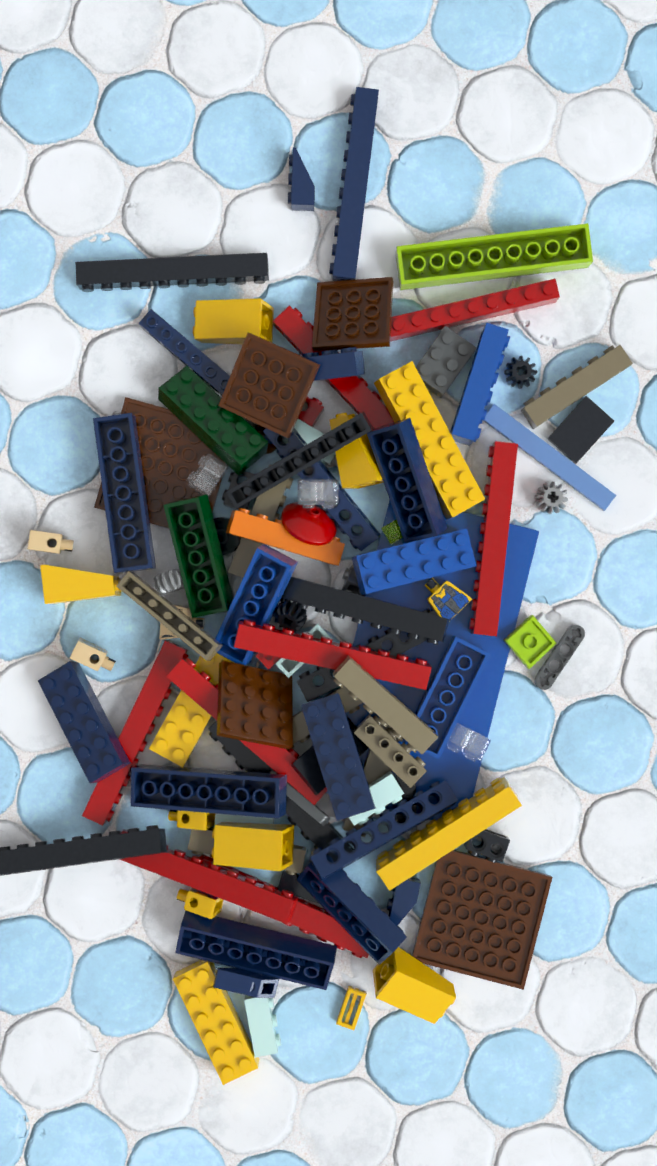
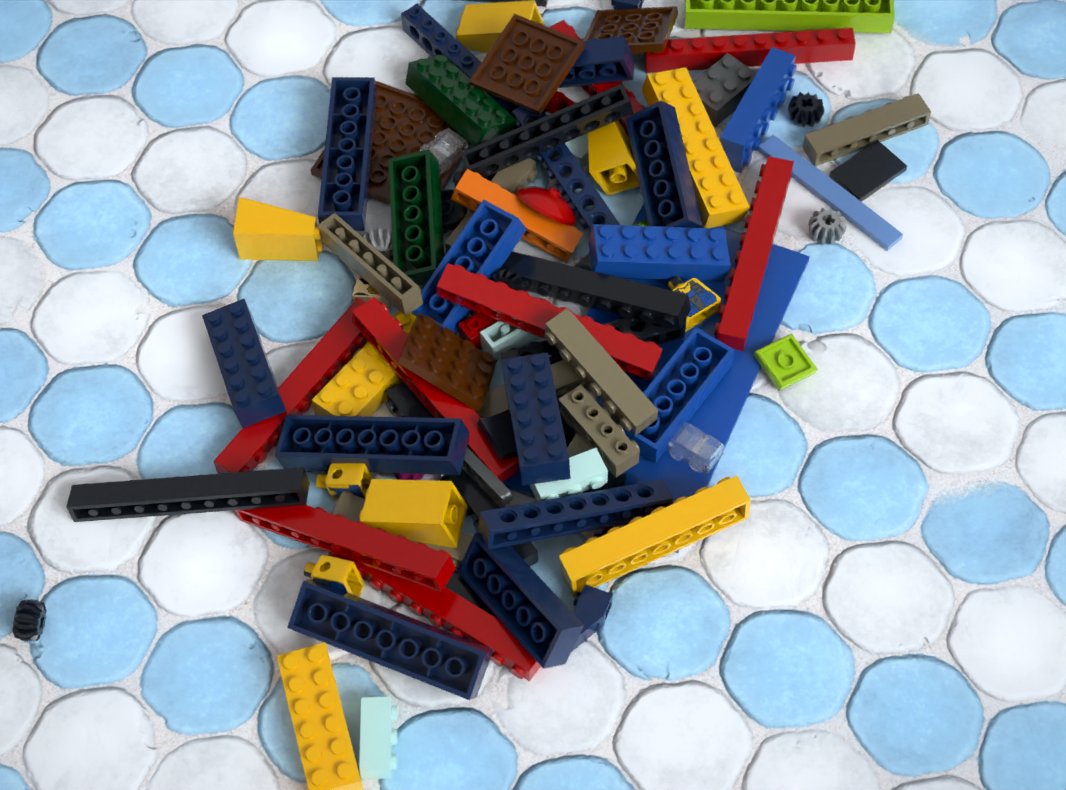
camera: 10 degrees right, 30 degrees down
tan torso [27,530,74,554] -> none
tan torso [70,637,116,671] -> none
dark blue slope [213,968,279,998] -> none
clear brick [298,479,339,509] -> none
yellow tile [336,986,367,1030] -> none
yellow slope [373,947,456,1024] -> none
reddish brown plate [412,850,553,990] -> none
black brick [464,829,510,863] -> none
dark grey beam [534,625,585,690] -> none

